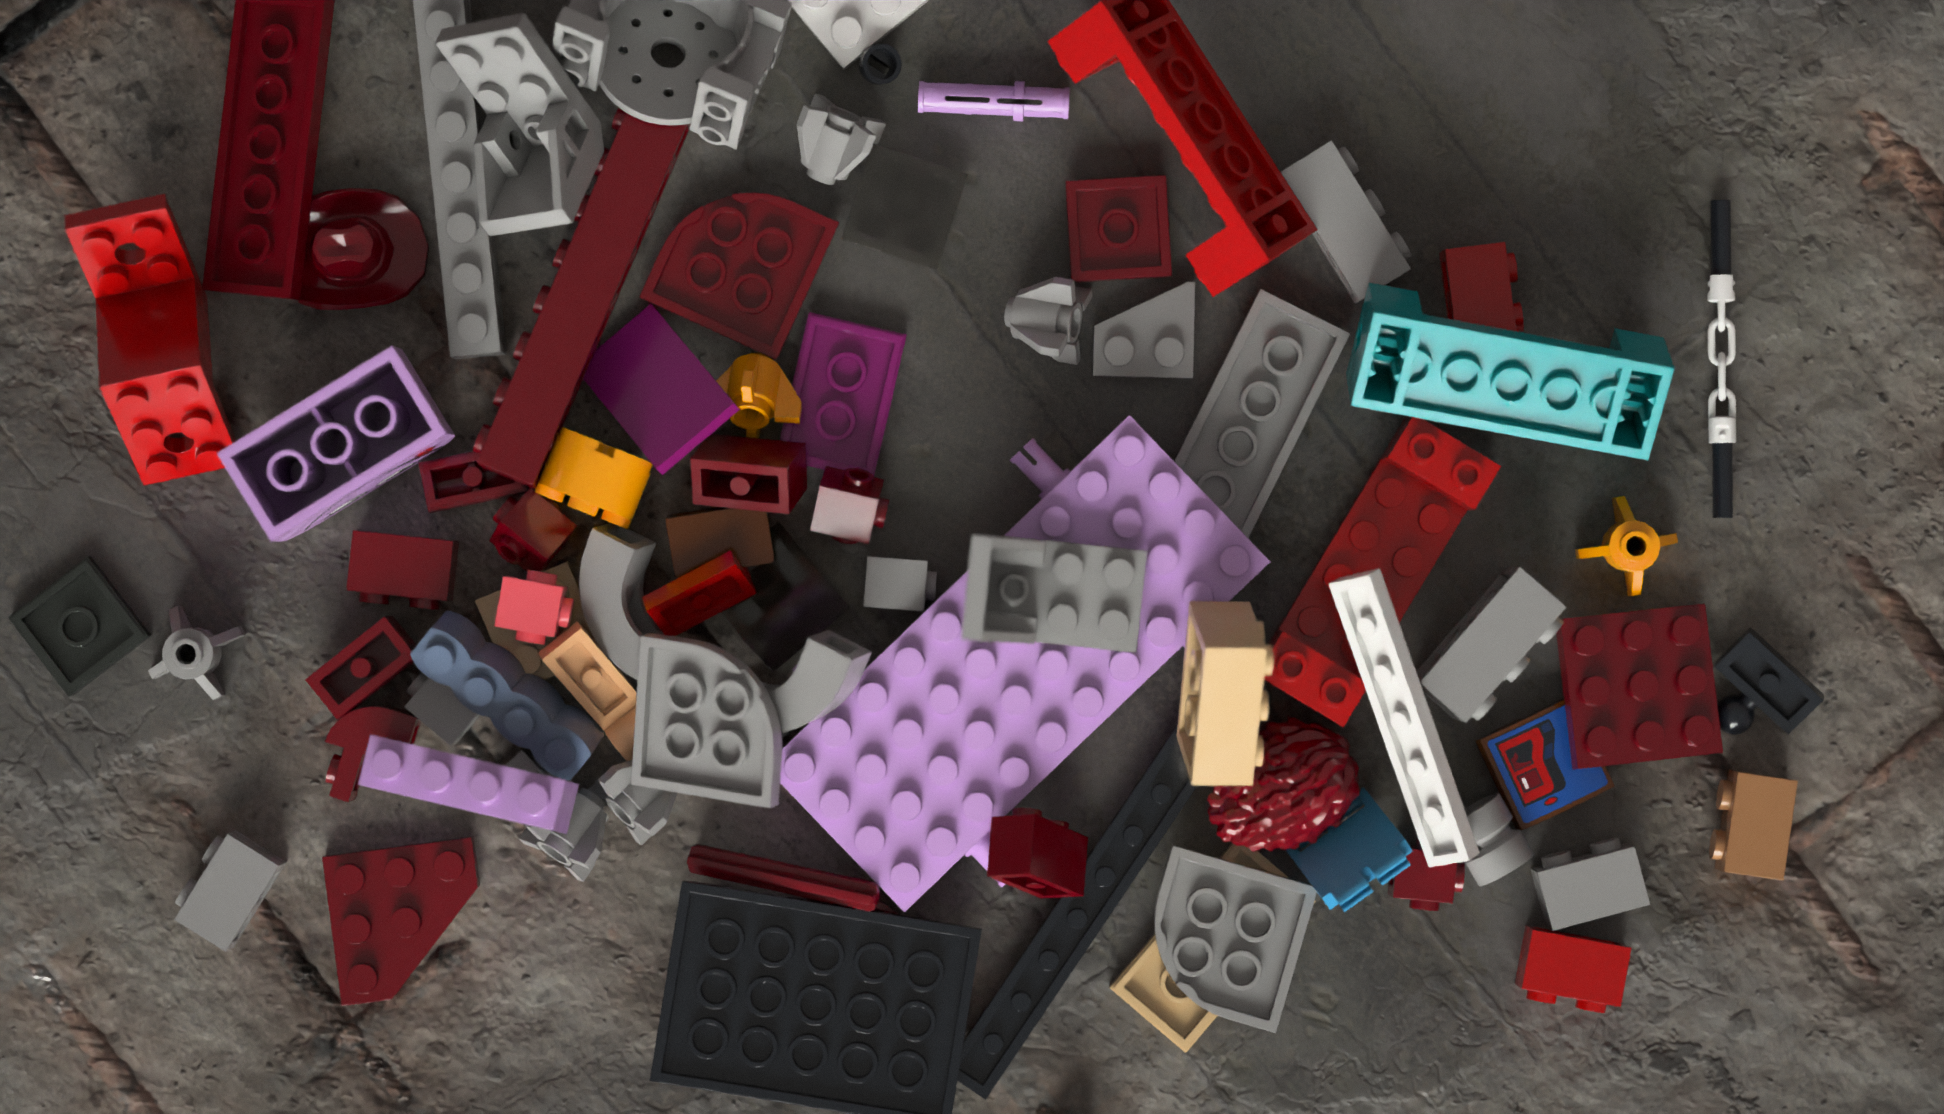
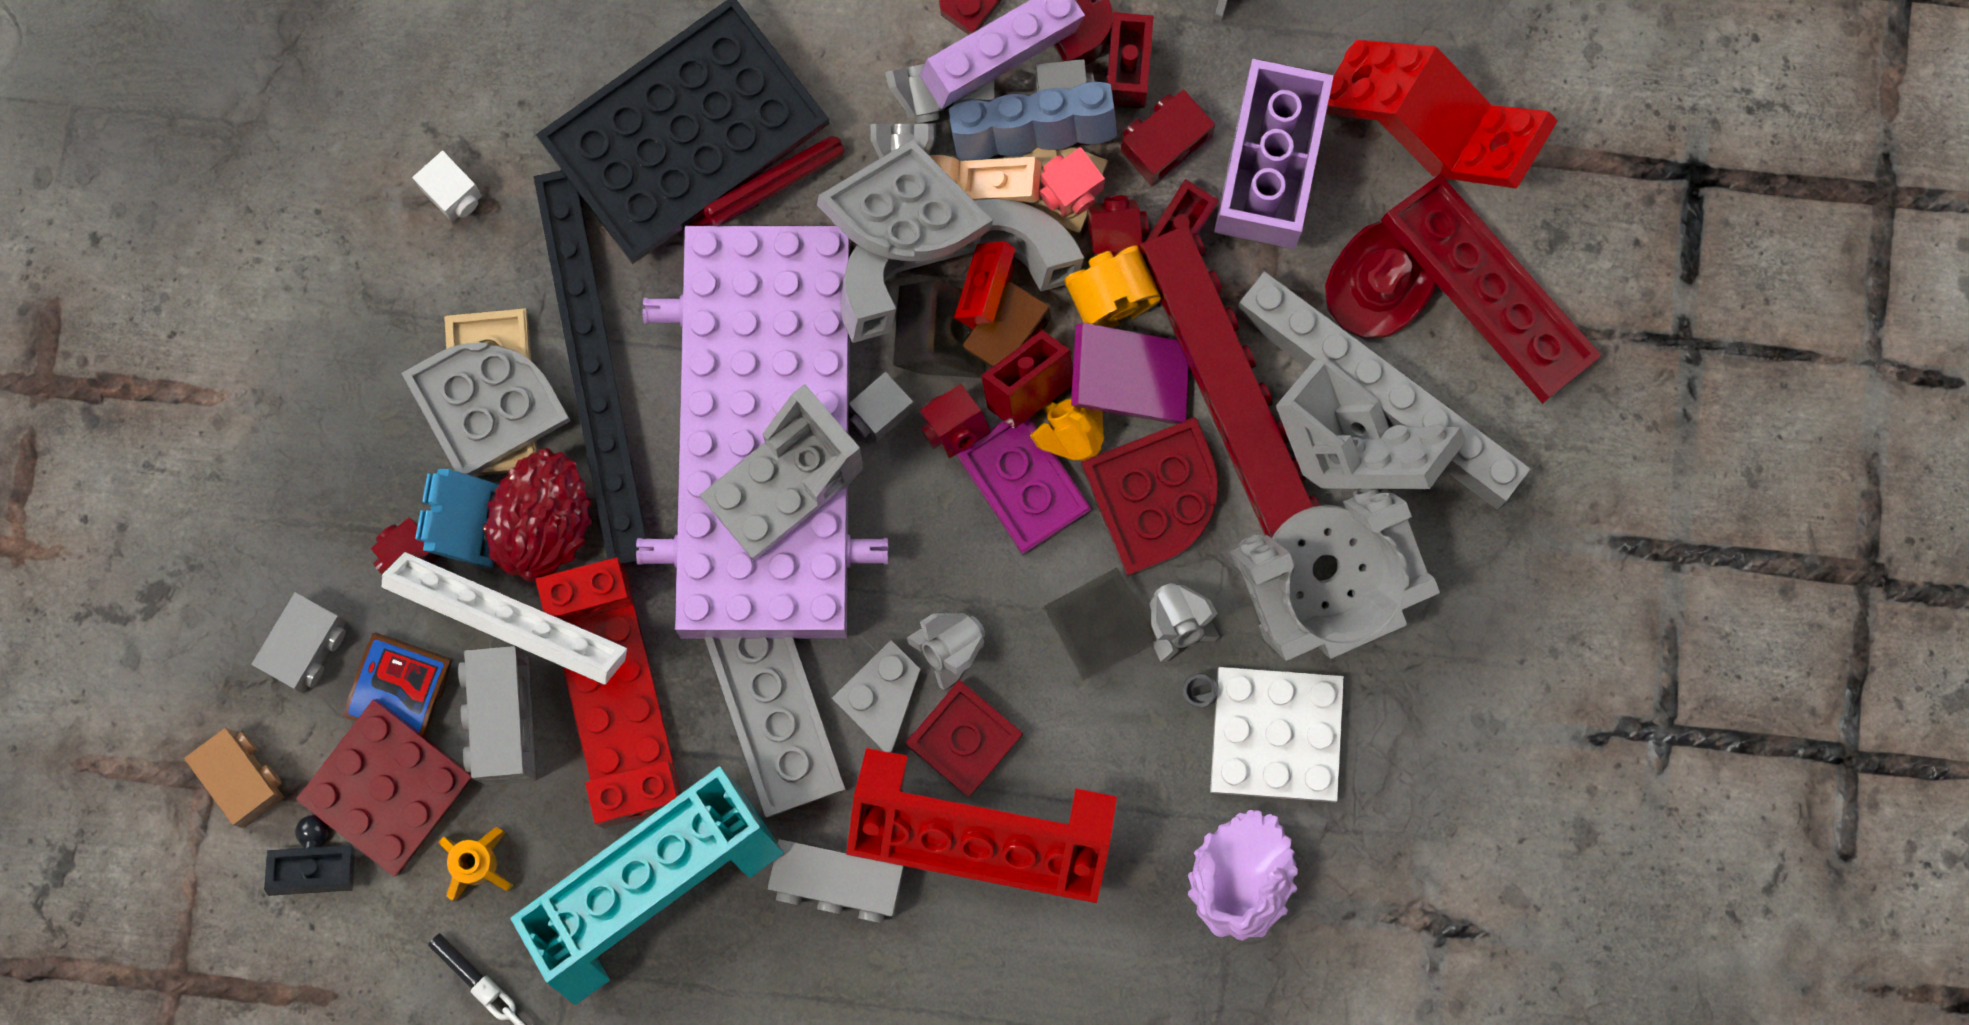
camera: 135 degrees right, 10 degrees down
lavender pin [918,81,1070,122] -> none
dark red brick [987,807,1088,899] -> none
tan brick [1177,601,1273,786] -> none
red brick [1439,242,1524,332] -> none
light grey wheel [1464,793,1535,886] -> none
red piece [1515,925,1632,1013] -> none

